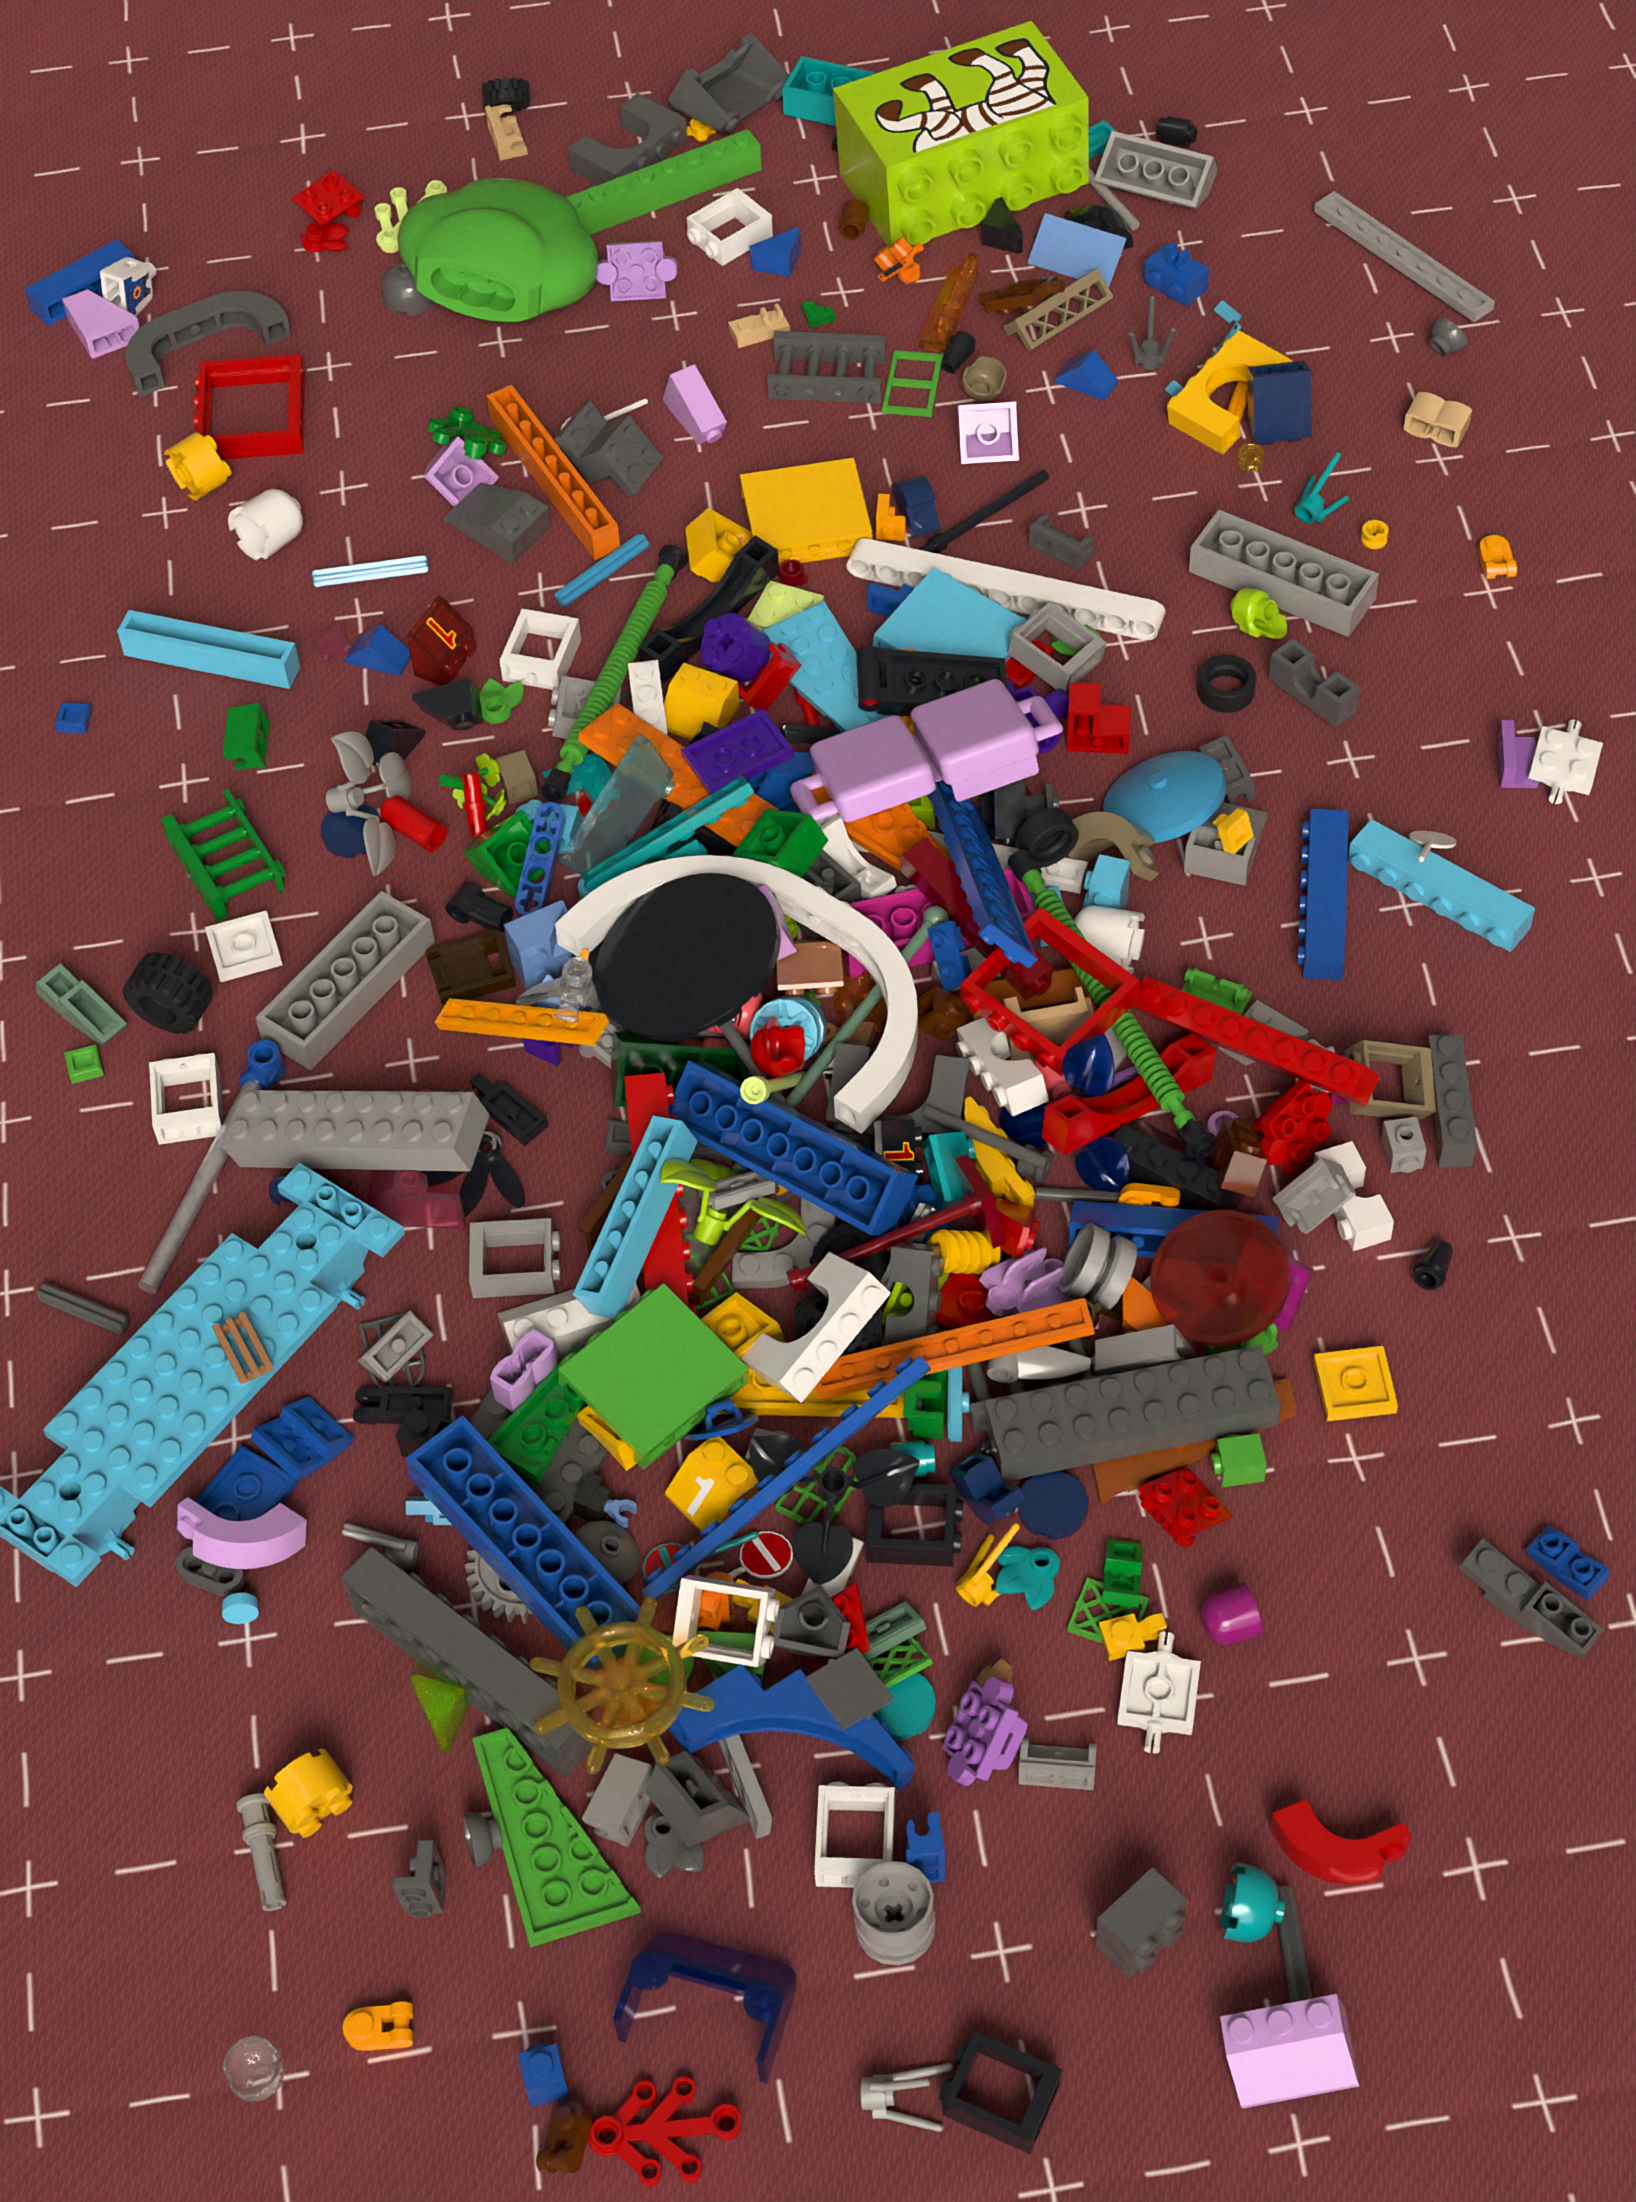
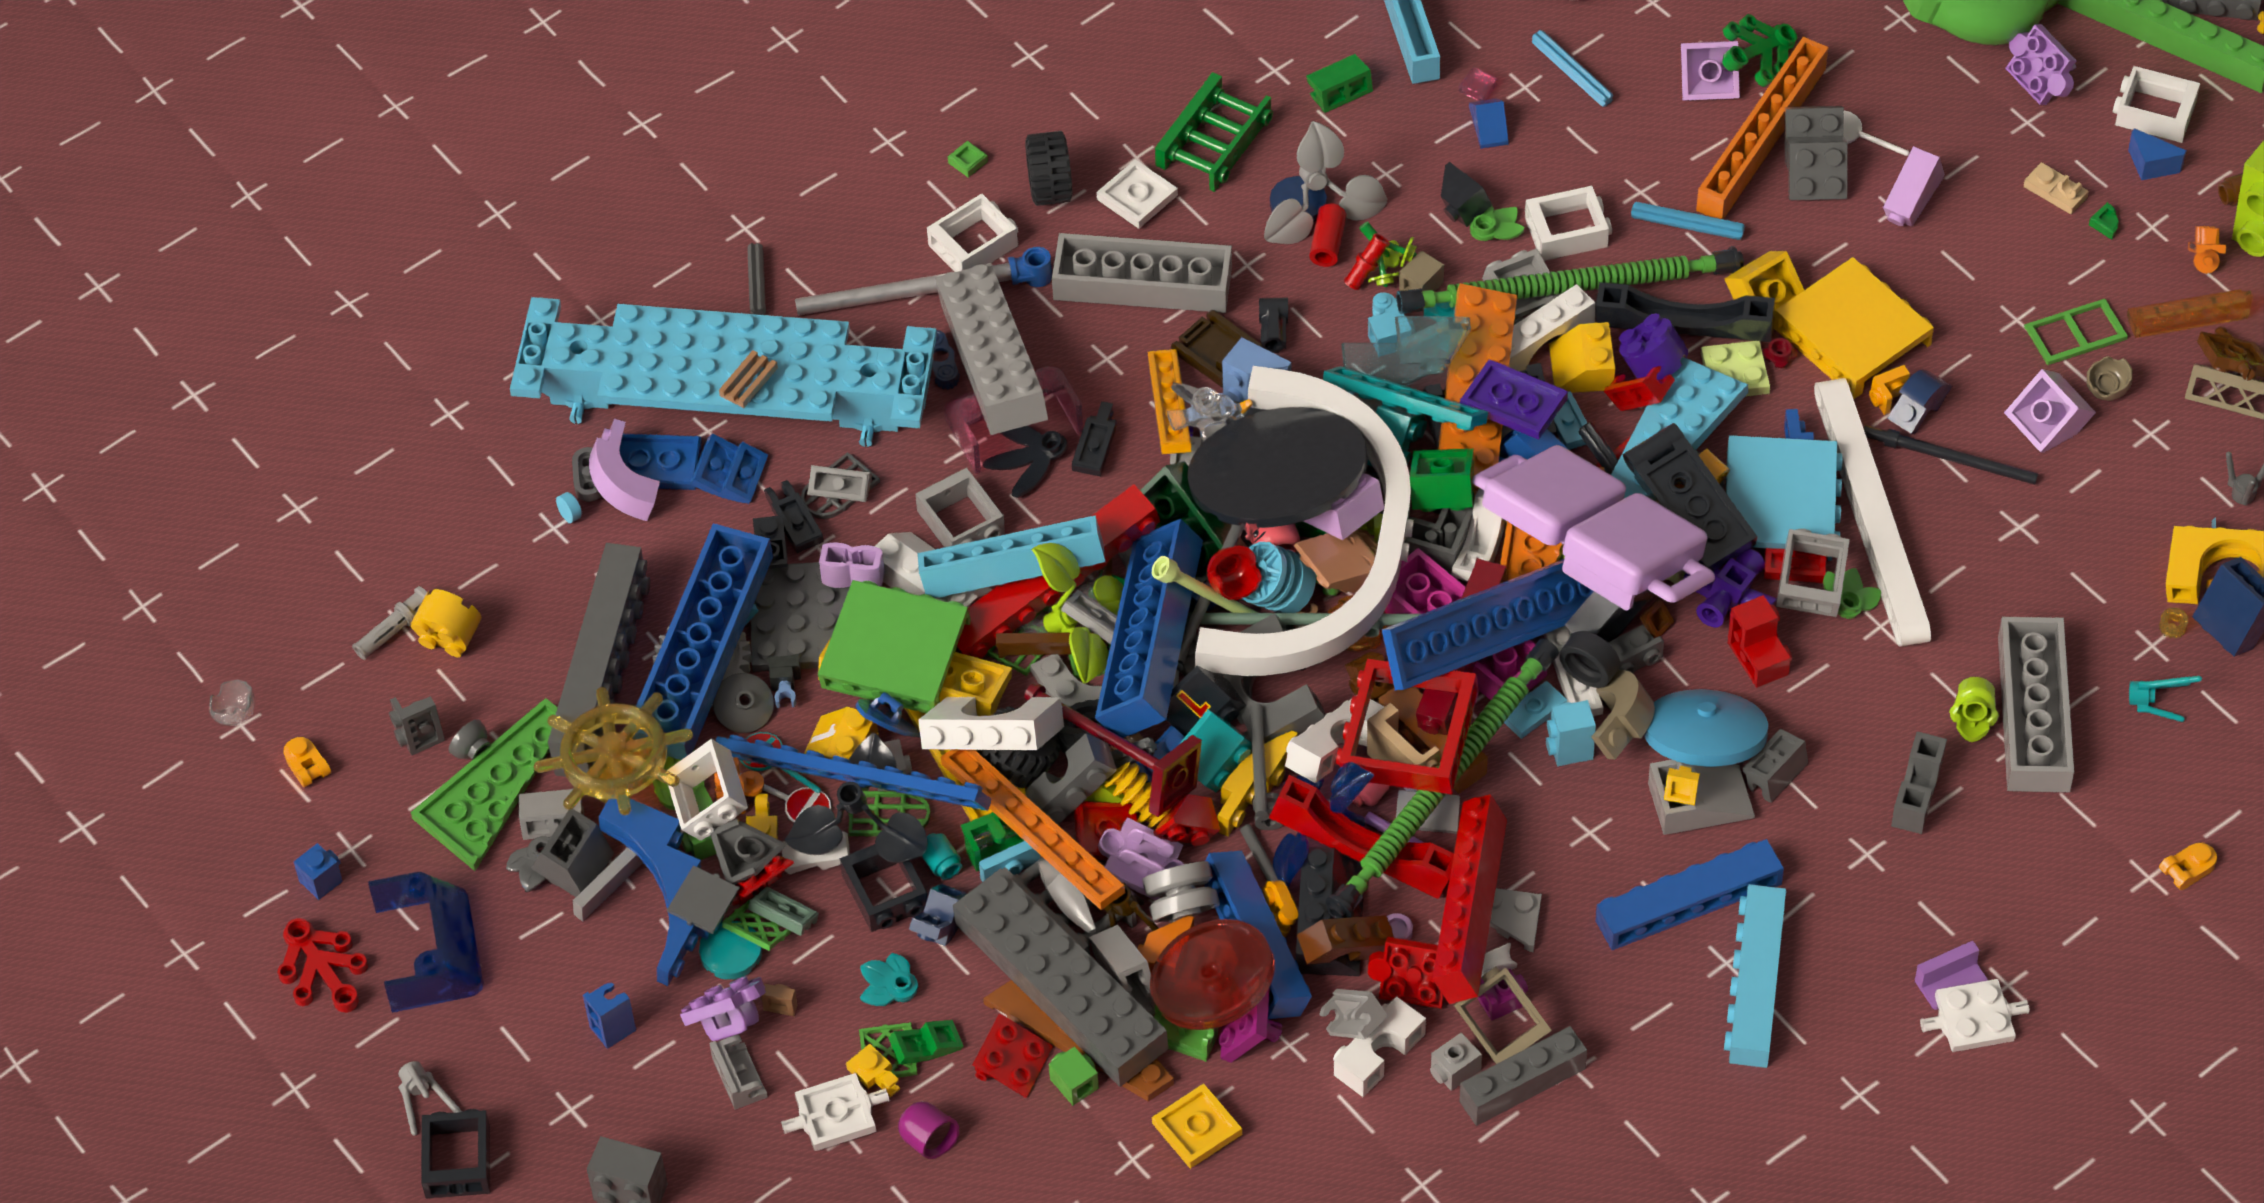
camera: 60 degrees right, 0 degrees up
sand green slope [36,963,127,1046] -> none
light grey plant [342,1523,418,1572] -> none
black slope [365,720,426,768] -> none
clear red slope [407,595,476,686] -> none
clear neon green slope [410,1674,469,1753] -> none
dark grey slope [444,482,549,564] -> none
green slope [463,810,558,898] -> none
green wing [487,1346,585,1484] -> none
blue beam [515,802,566,917] -> none
reddish brown plate [536,2101,592,2173] -> none
dark grey fence [767,331,887,403] -> none
white window [814,1782,895,1888] -> none
light grey wheel [852,1861,936,1965] -> none
black cone [941,331,976,374] -> none
yellow plant [956,1523,1020,1607] -> none
dark blue tile [1017,1471,1088,1540] -> none
dark grey hinge [1029,514,1096,571] -> none
blue slope [1055,349,1118,401] -> none
white cylinder [1074,905,1145,974] -> none
bright green hinge [1182,968,1252,1015] -> none
black tyre [1198,655,1256,713] -> none
yellow bush [1361,520,1389,549] -> none
white piece [1409,831,1456,862] -> none
black cone [1413,1240,1453,1290] -> none

